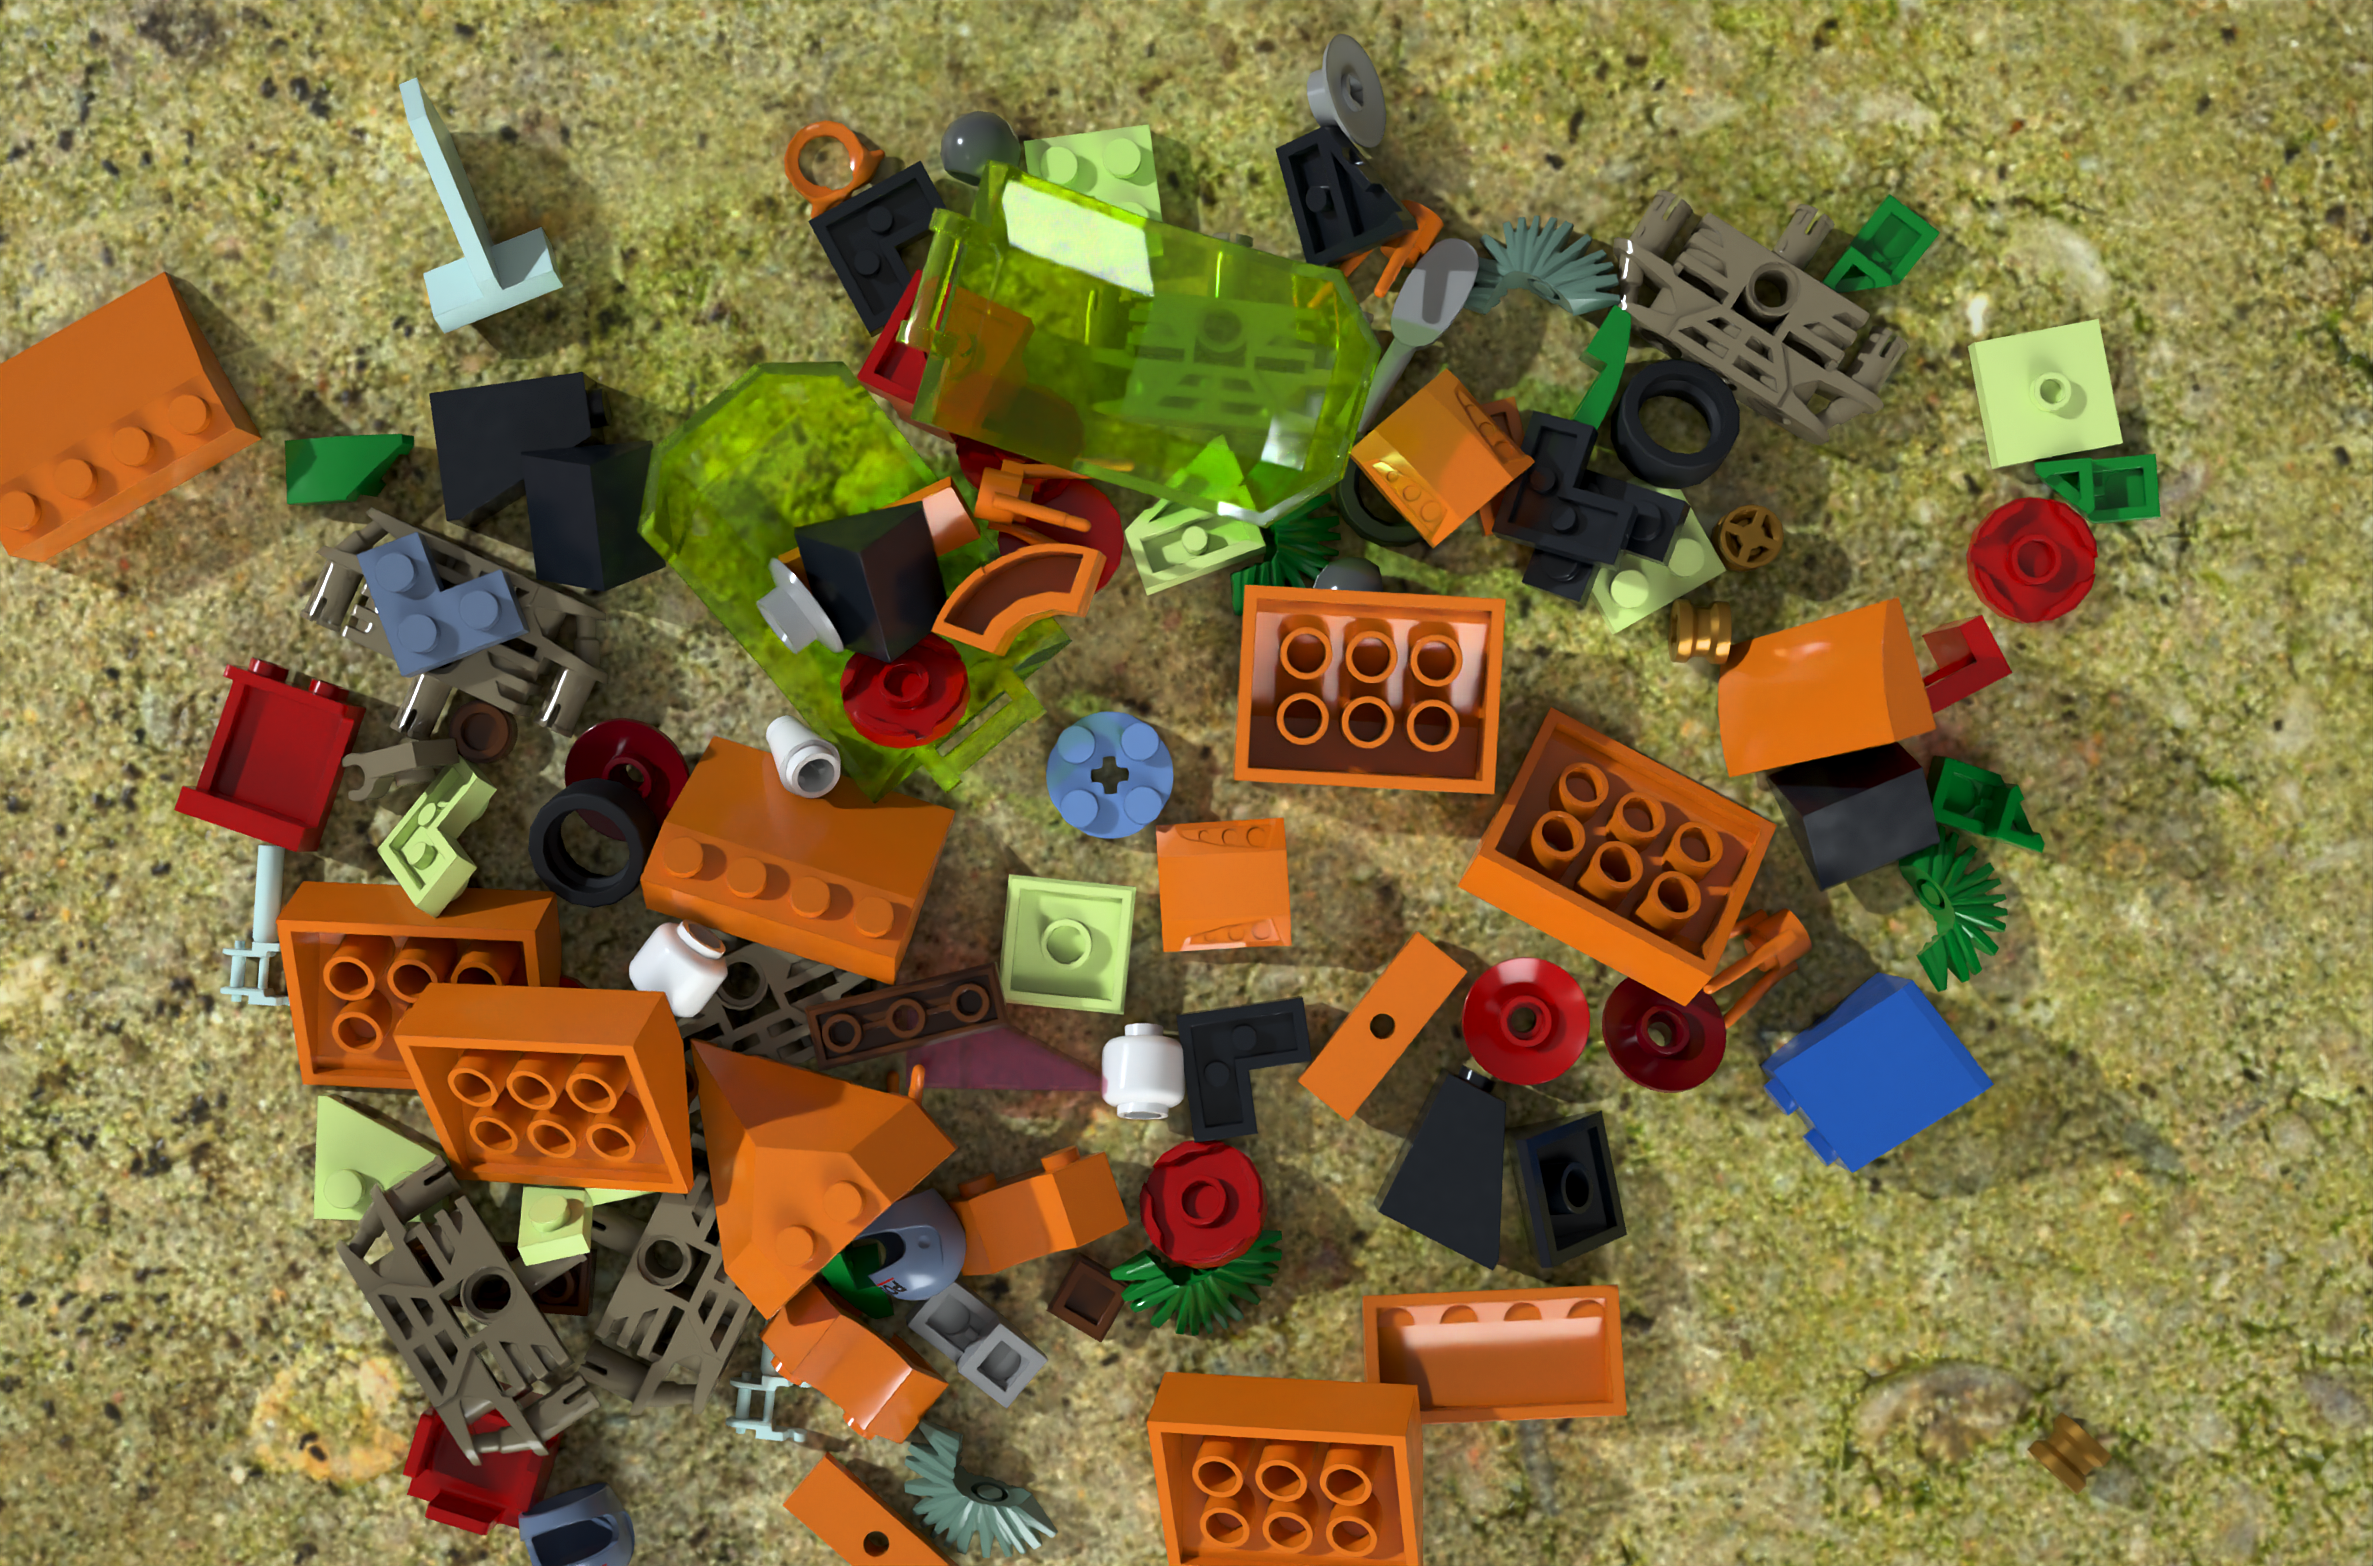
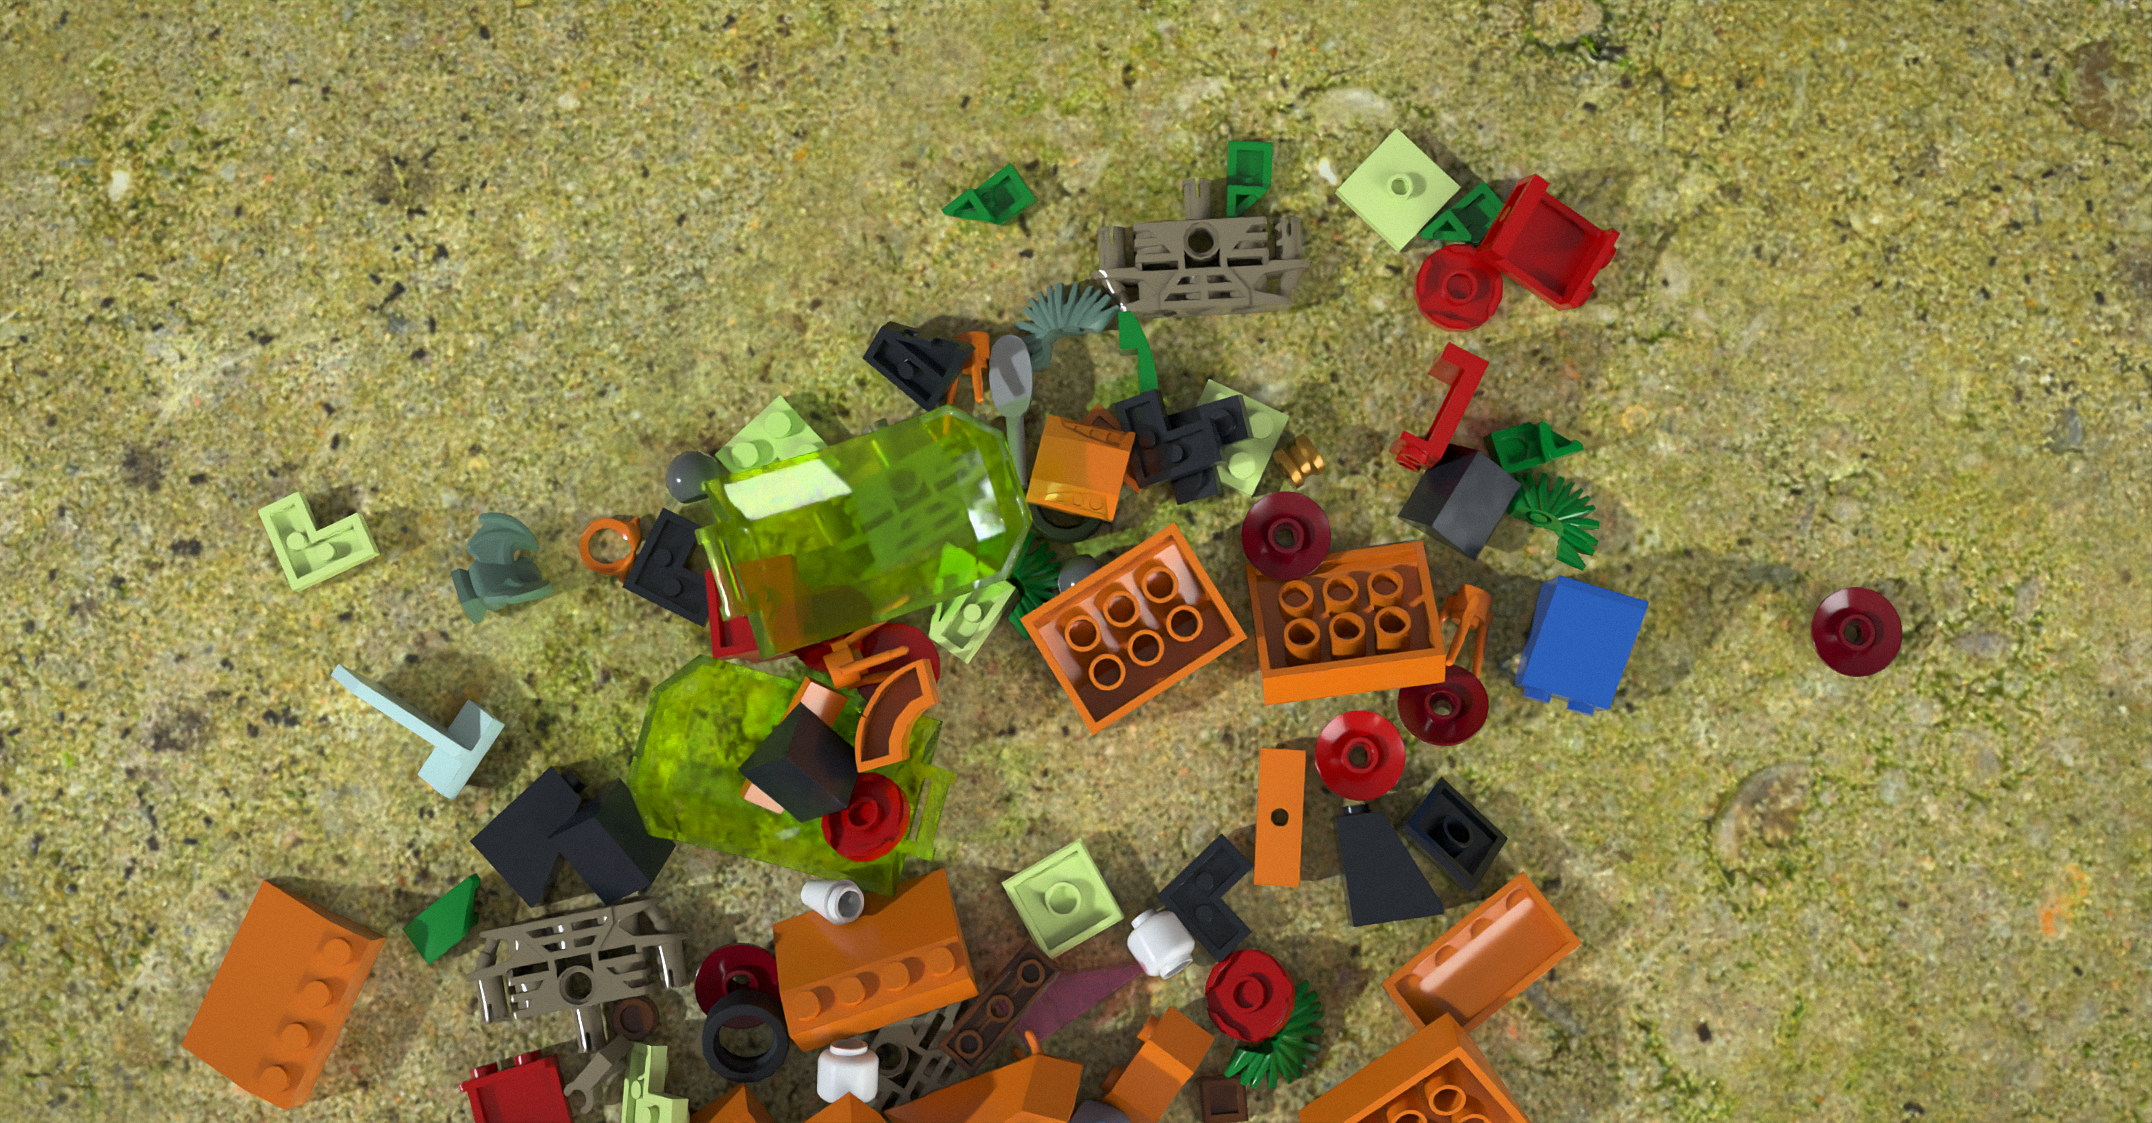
camera: 35 degrees left, 5 degrees down
sand blue plate [356,532,530,678] -> none
light grey piece [756,557,844,654] -> none
medium blue plate [1046,711,1173,839] -> none
orange slope [1156,817,1292,952] -> none
light grey piece [1307,34,1386,148] -> none
black tyre [1610,359,1740,489] -> none
pearl gold wheel [1710,504,1784,573] -> none
orange slope [1718,597,1937,778] -> none
pearl gold wheel [2027,1412,2112,1495] -> none
none -> sand green animal [450,512,554,624]
none -> green slope [941,163,1039,226]
none -> dark red dish [1241,491,1331,581]
none -> red panel [1475,174,1620,311]
none -> dark red dish [1811,587,1902,677]

